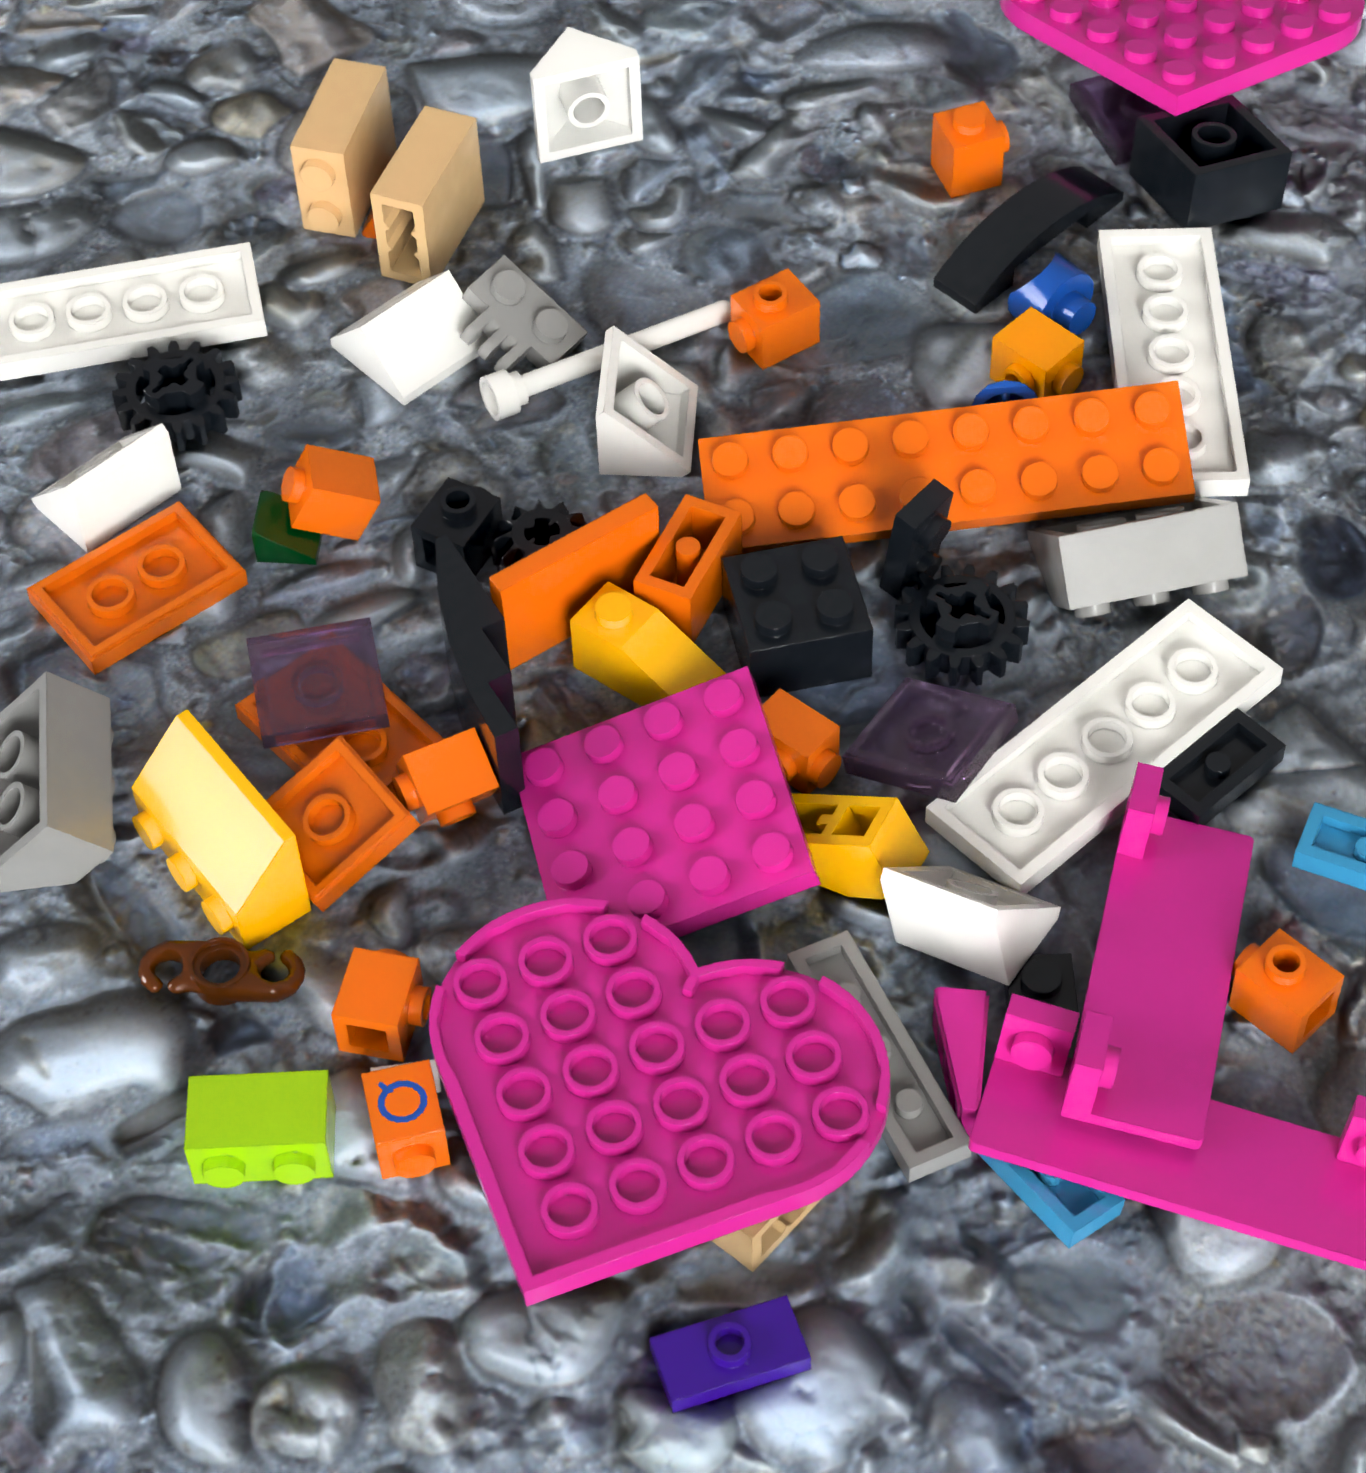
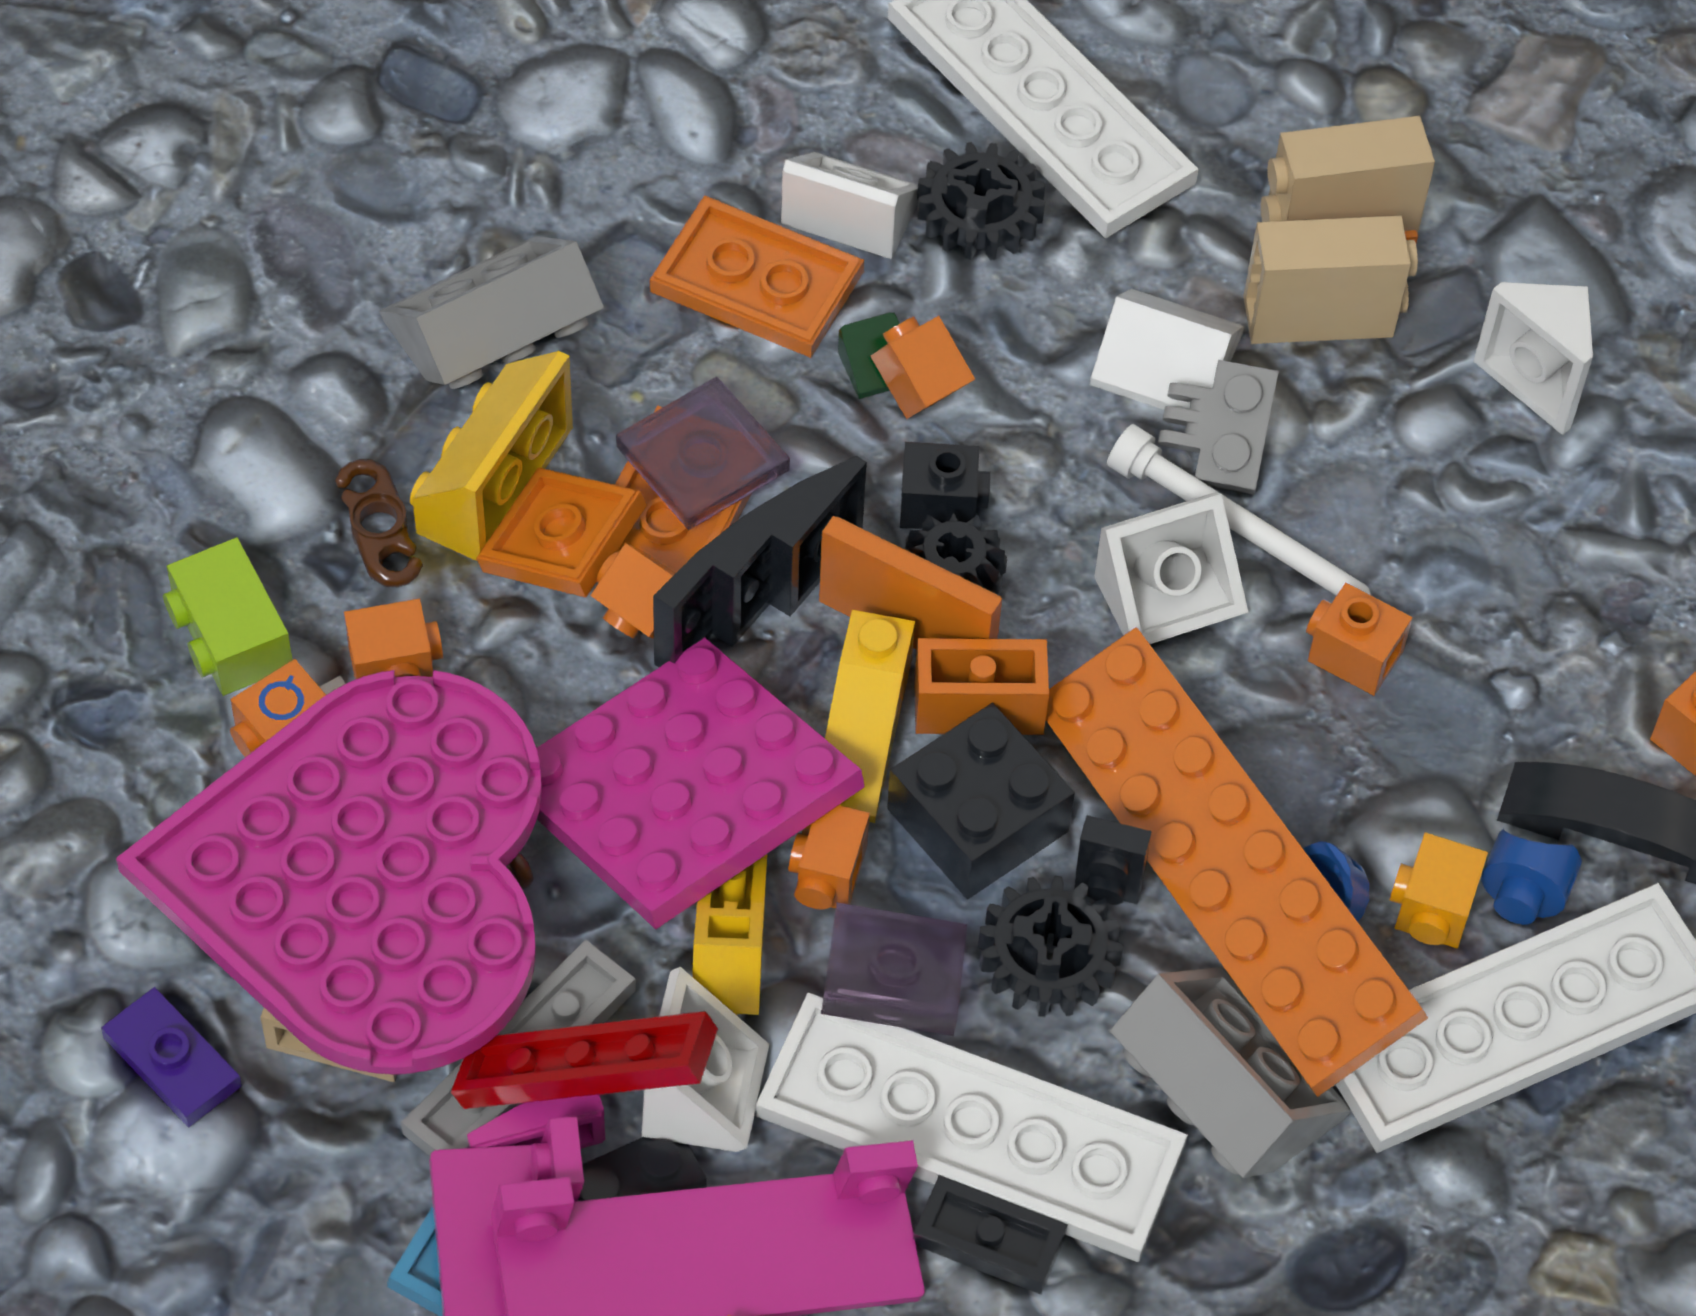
camera: 60 degrees right, 5 degrees up
none -> red plate [451,1011,718,1109]

